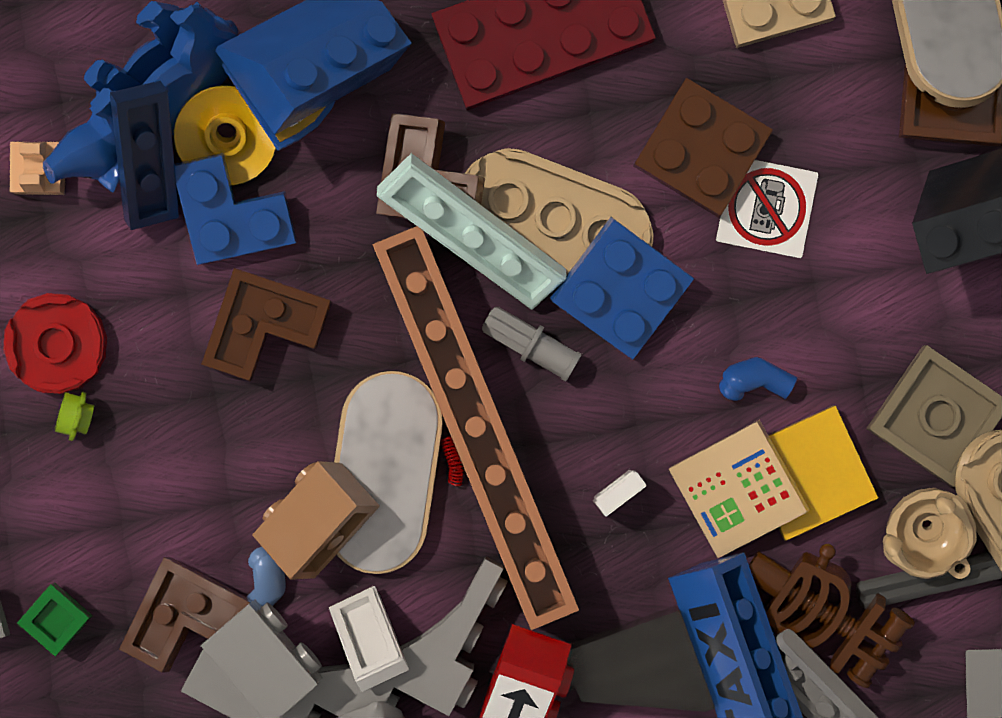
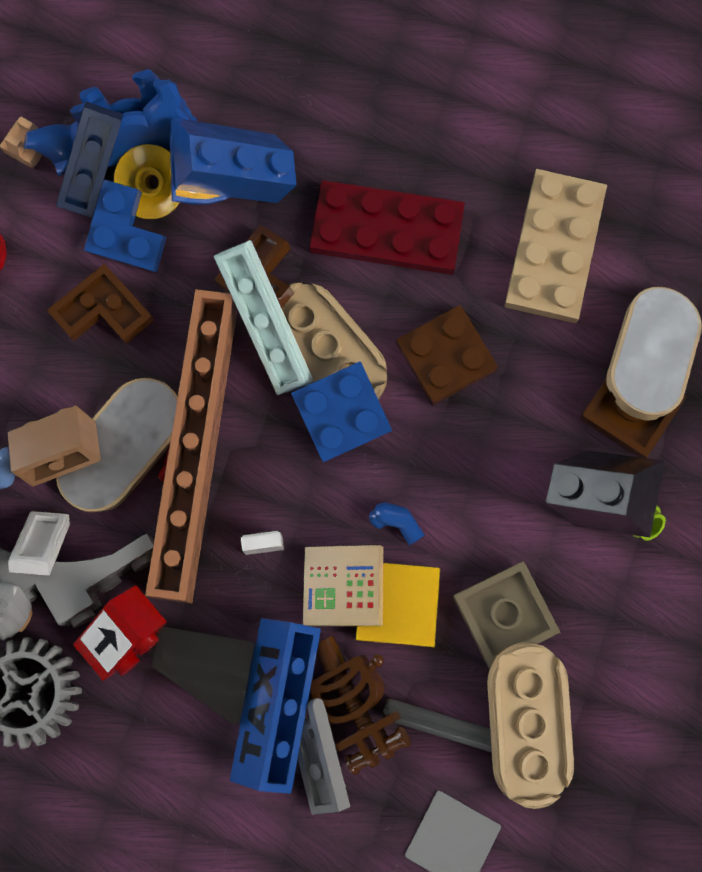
camera: 30 degrees right, 10 degrees down
light grey axle [482,307,581,382] -> none
sticker [716,160,818,258] -> none
tan hair [883,488,977,579] -> none

